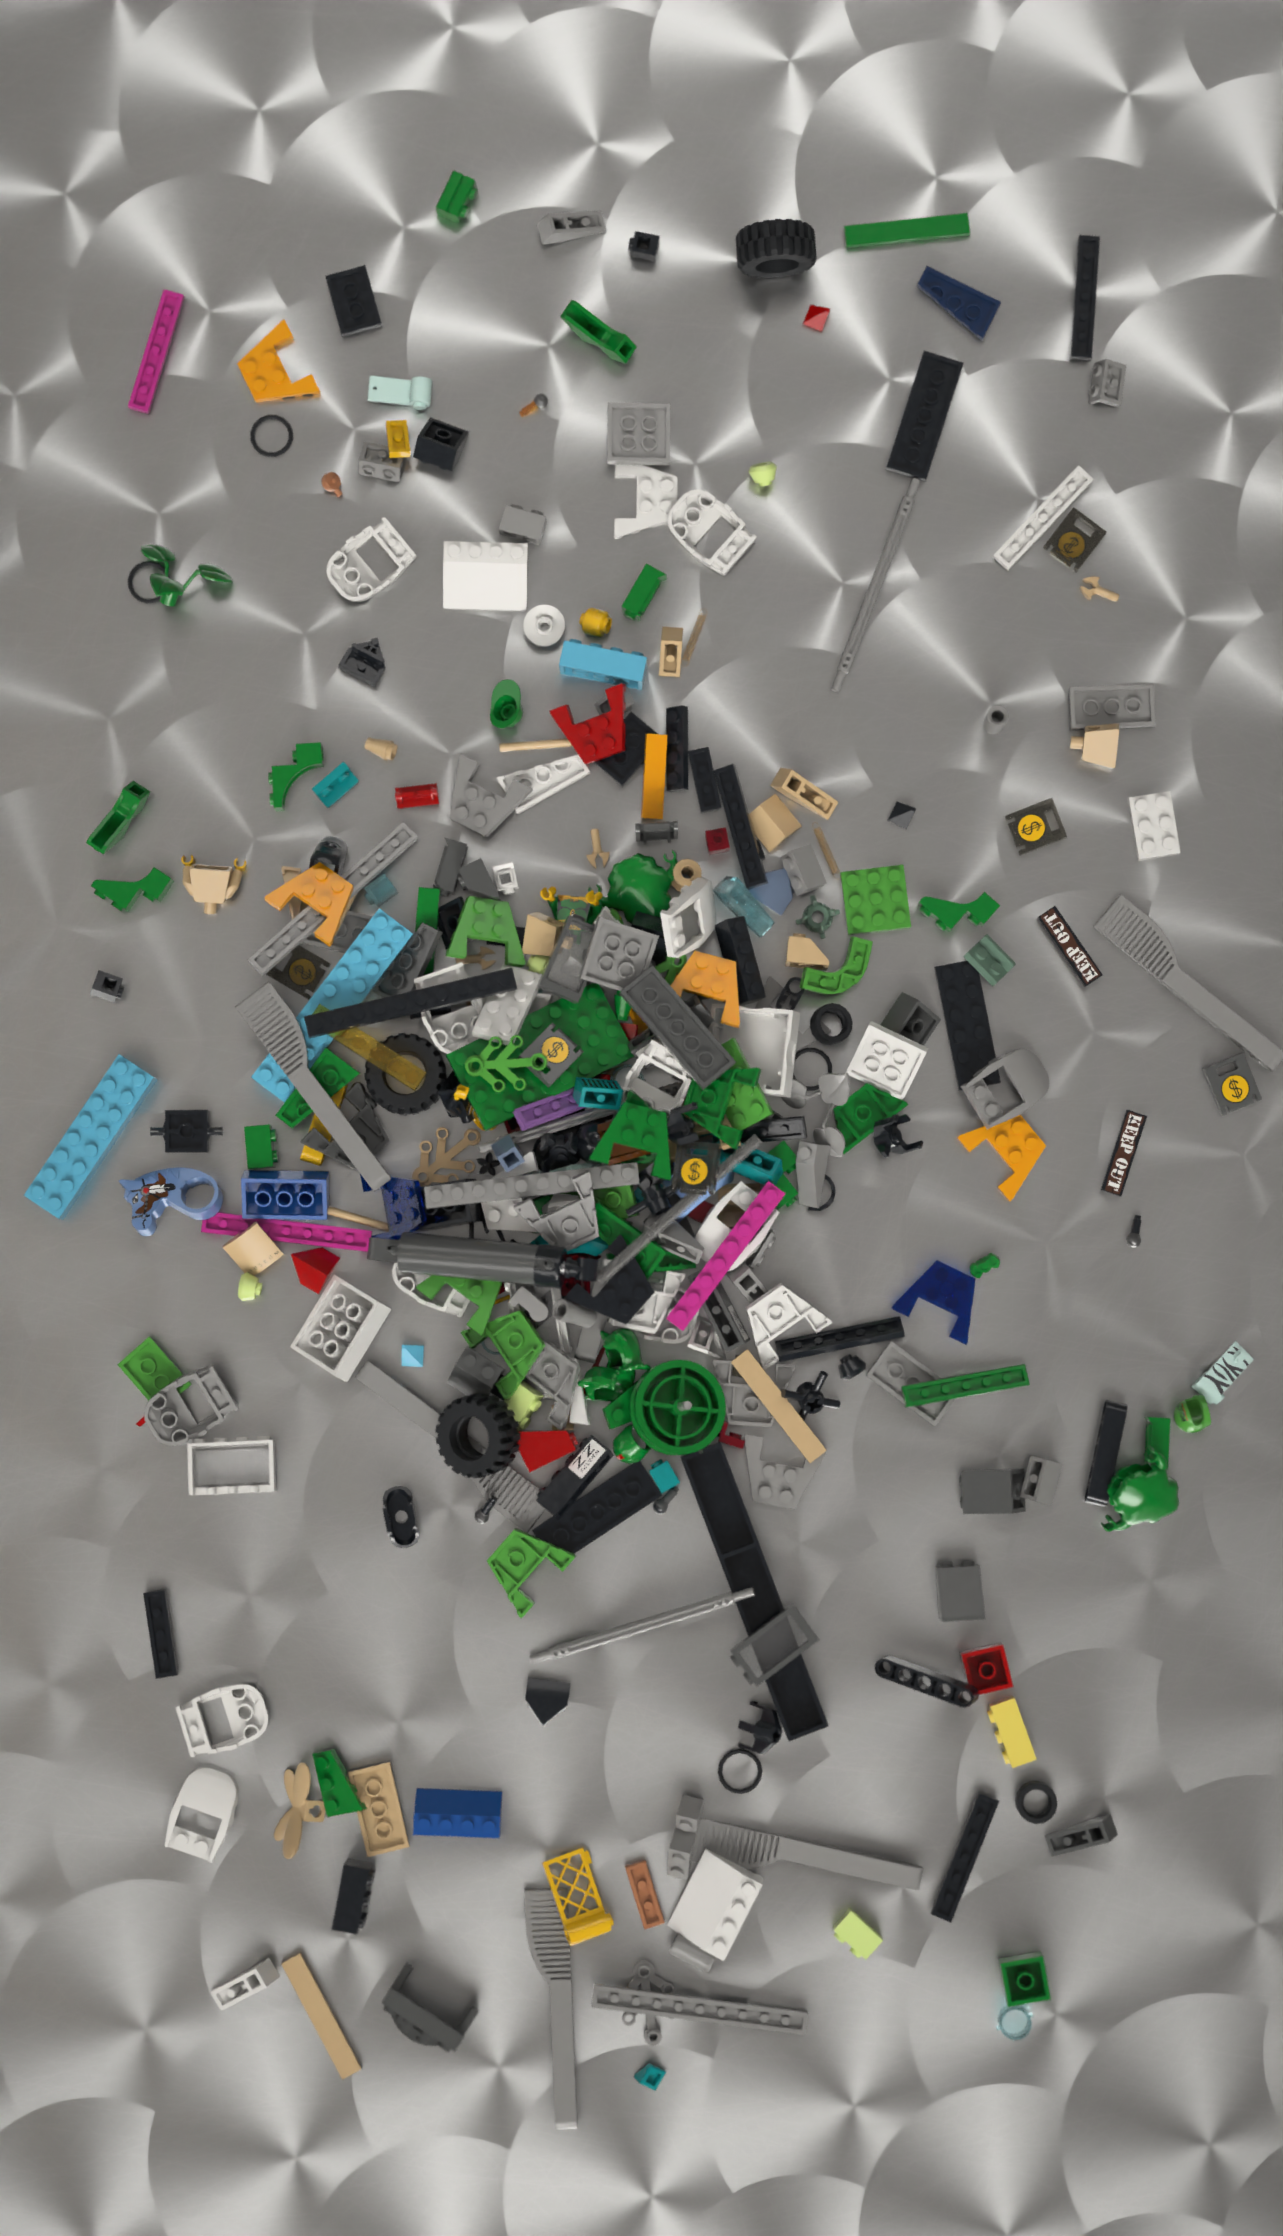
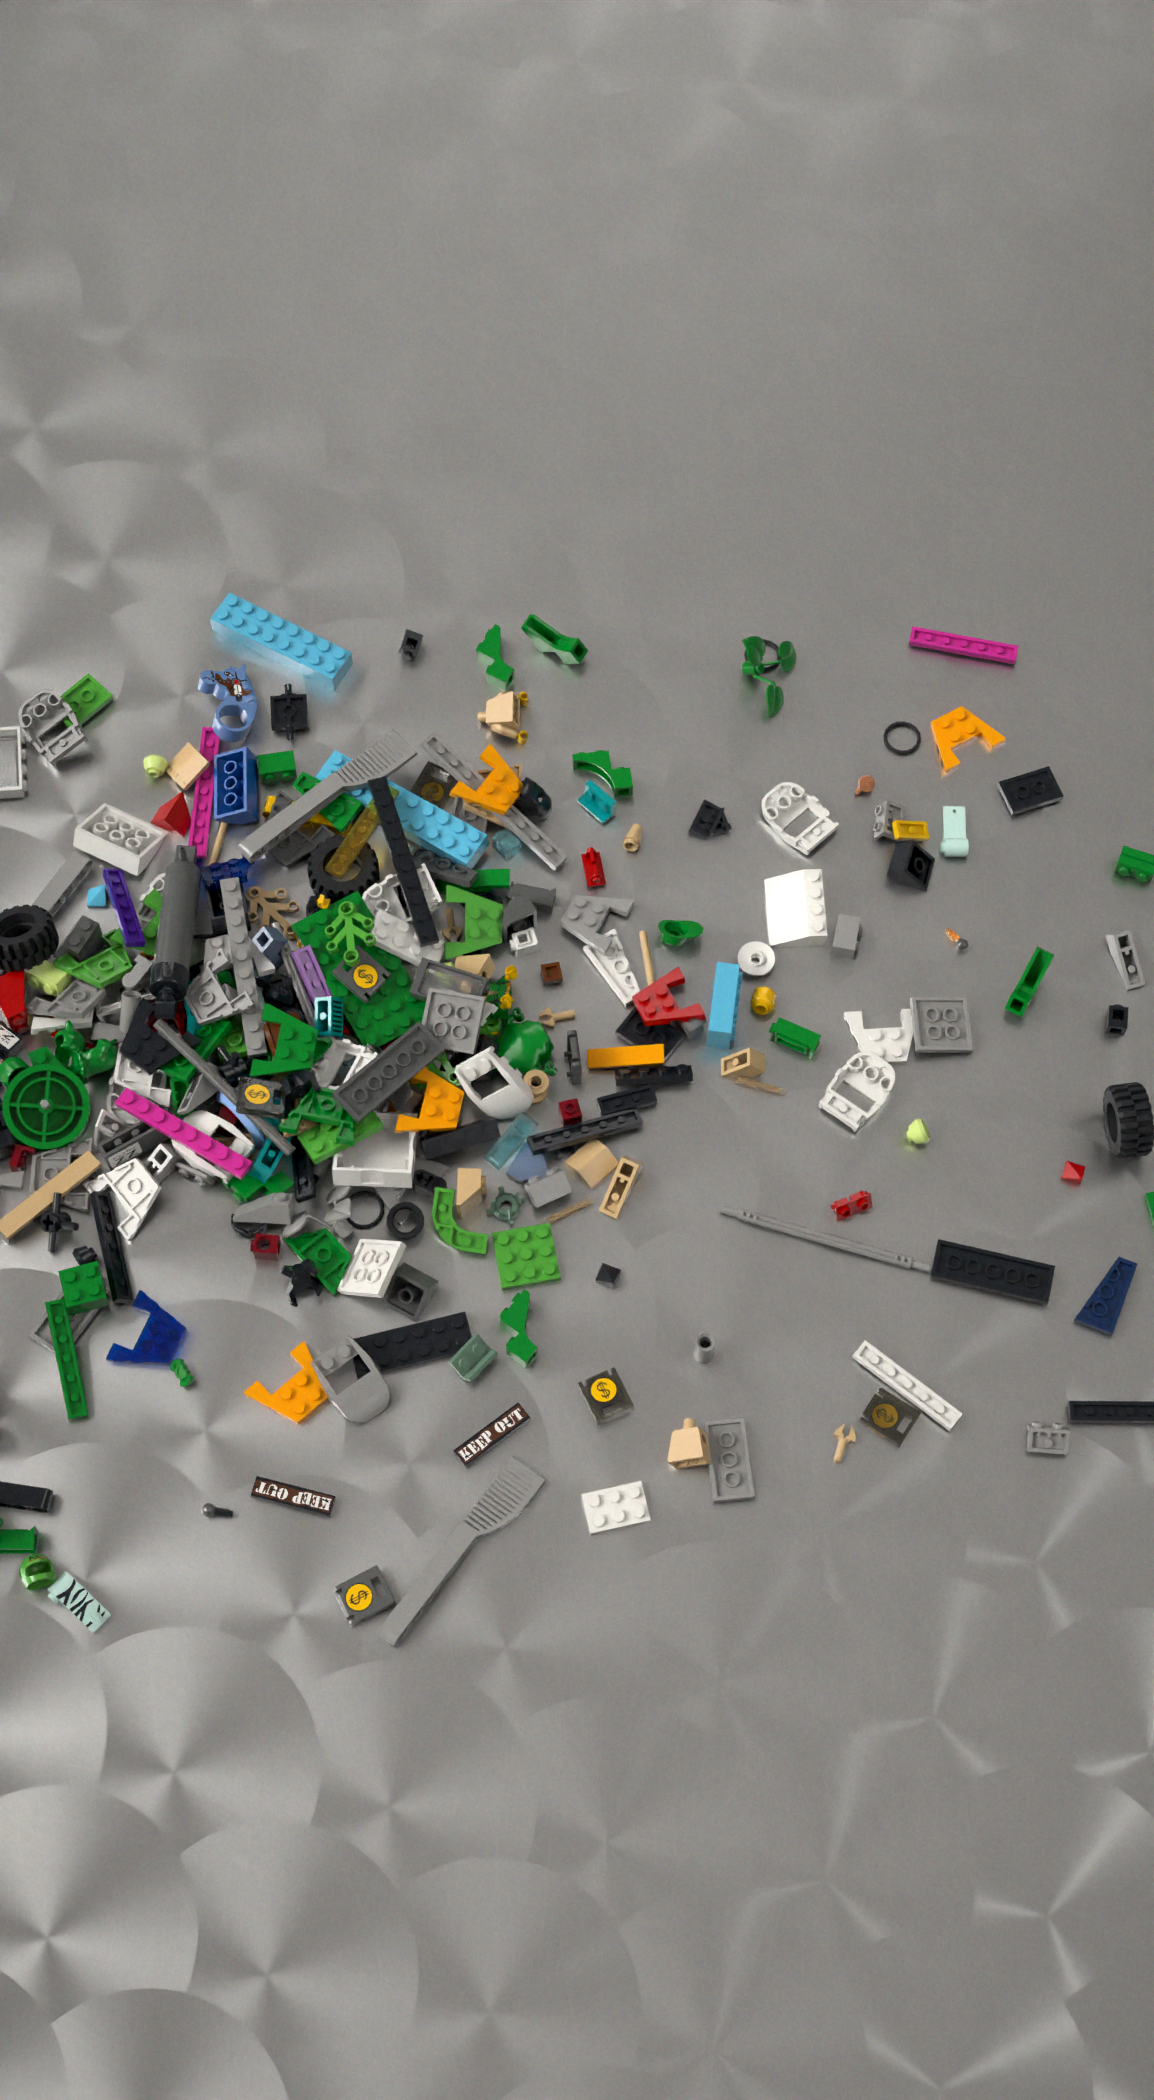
camera: 80 degrees right, 20 degrees down
none -> green brick [58,1261,110,1316]
none -> dark purple tile [102,869,146,947]
none -> dark red brick [250,1233,281,1261]
none -> reddish brown plate [541,962,563,985]
none -> red hinge [830,1190,873,1221]

